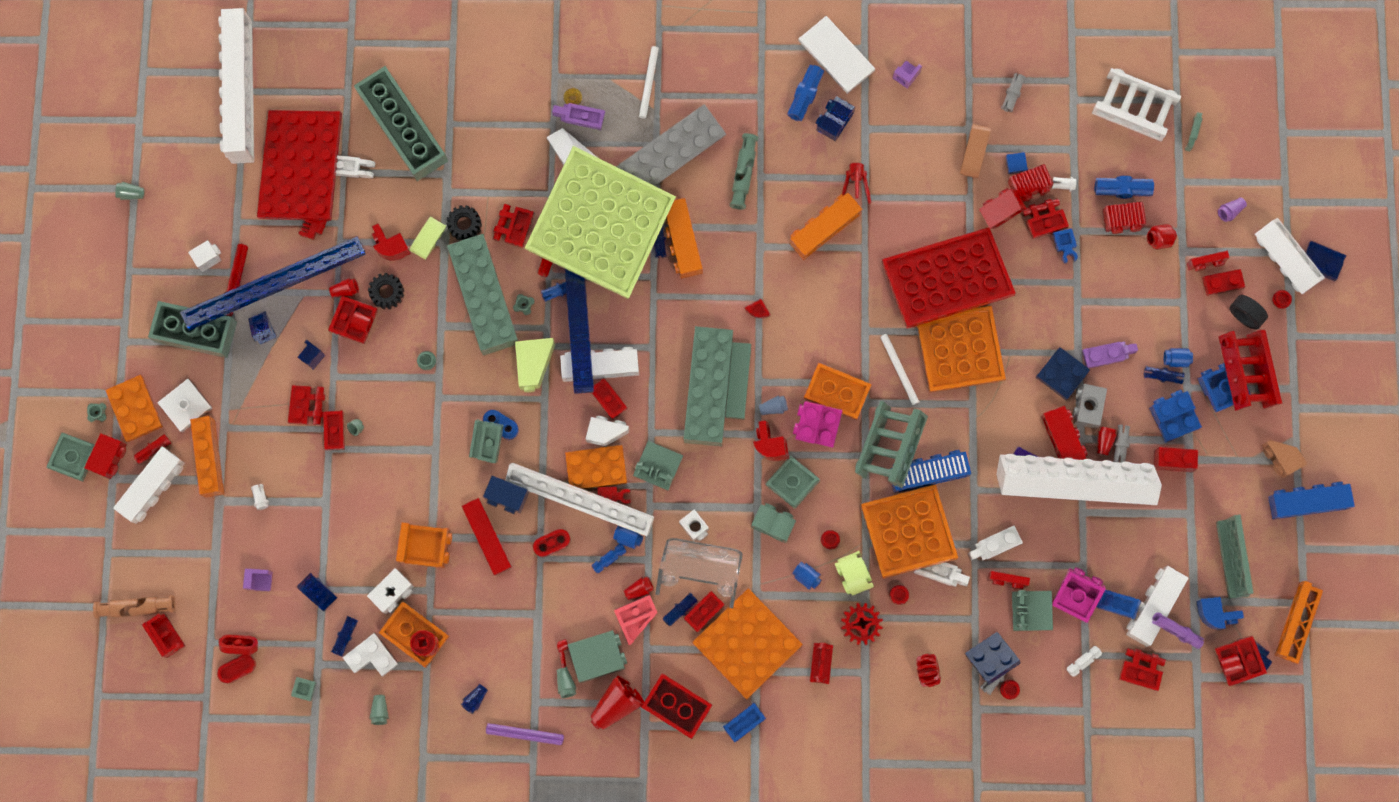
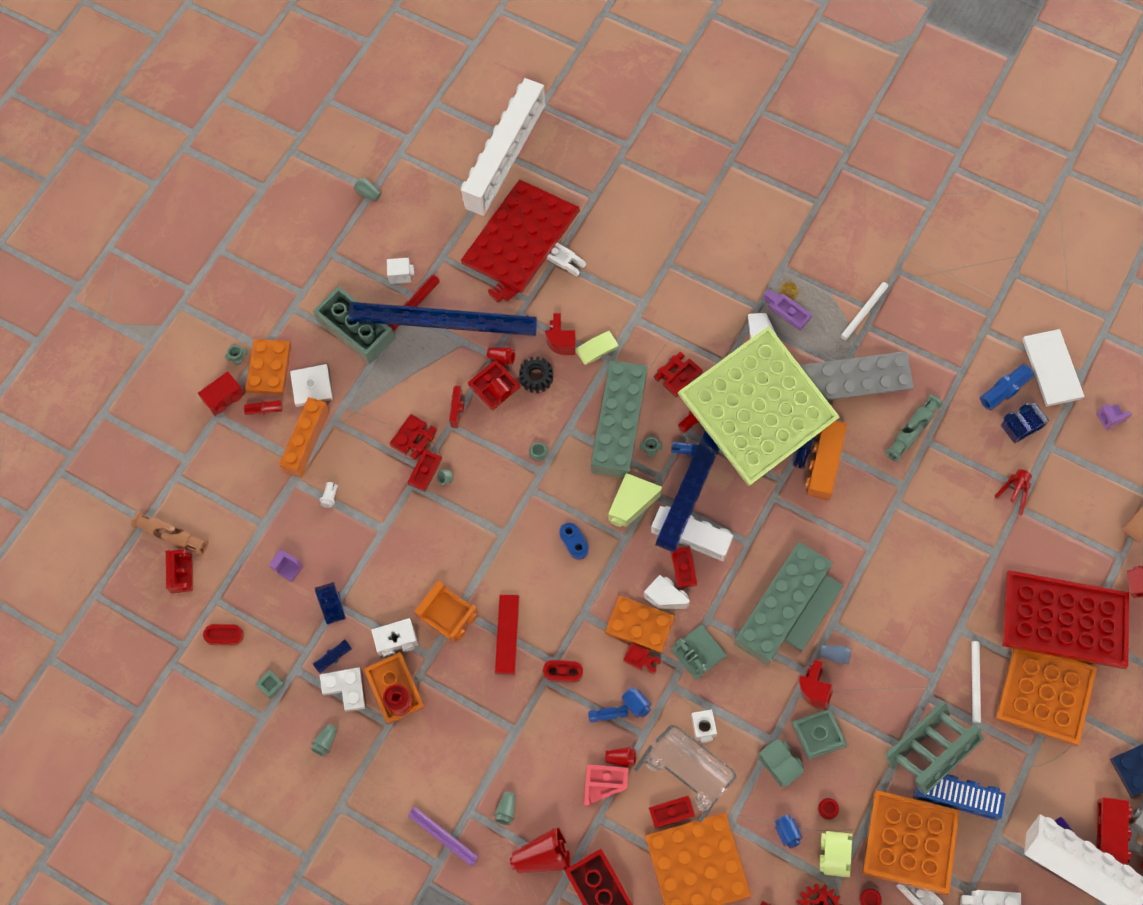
camera: 30 degrees right, 10 degrees down
sand green plate [46,432,94,482] -> none
white brick [113,447,185,524] -> none
red plate [218,634,258,655] -> none
clear blue slope [248,311,276,344] -> none
clear blue panel [297,340,325,370] -> none
sand green brick [354,66,448,181] -> none
black tyre [446,205,482,241] -> none
clear blue cone [461,684,488,714] -> none
sand green plate [469,419,504,463] -> none
dark blue brick [483,476,529,515] -> none
white plate [505,463,654,536] -> none
red hand [557,639,569,668] -> none
sand green brick [568,630,627,683] -> none
clear blue axle [663,593,698,627] -> none
red tile [745,299,771,318] -> none
orange brick [789,193,863,260] -> none
dark pink plate [793,401,843,448] -> none
orange plate [804,362,872,420] -> none
none -> red plate [449,386,464,428]

